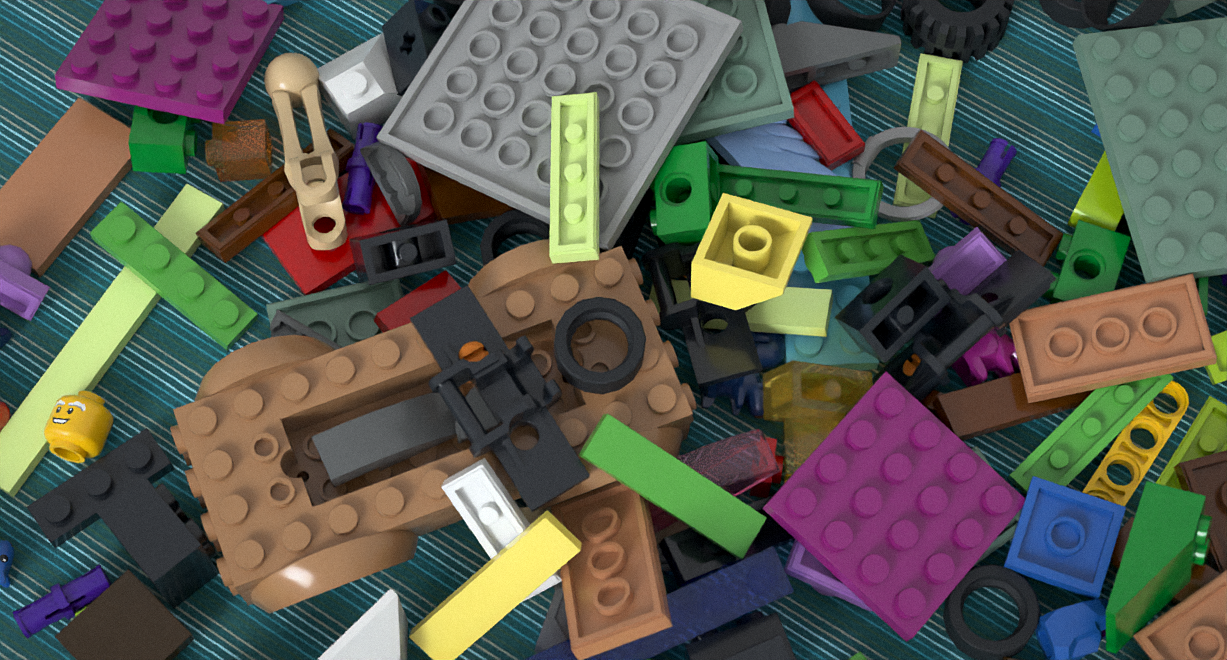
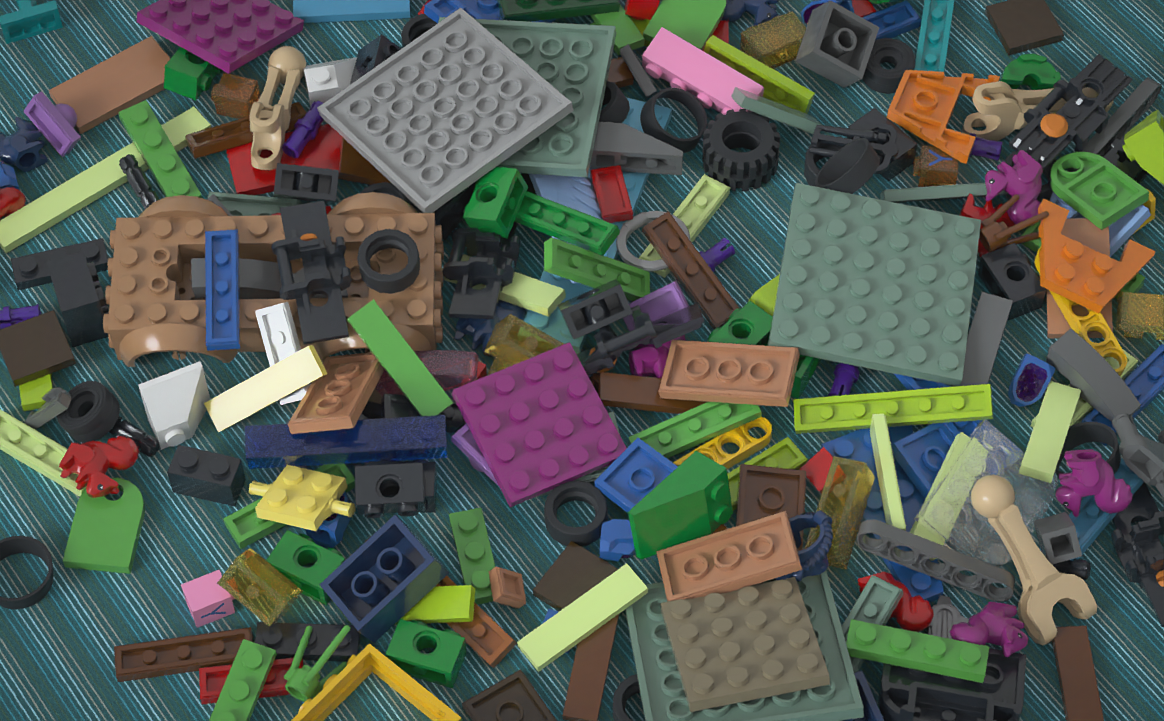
camera: 20 degrees right, 10 degrees down
yellow head [44,391,113,463] -> none
dark grey tile [360,142,422,226] -> none
yellowish green tile [549,92,599,264] -> none
light yellow slope [691,193,813,310] -> none
none -> black axle [119,154,160,209]
none -> blue tile [205,229,240,351]

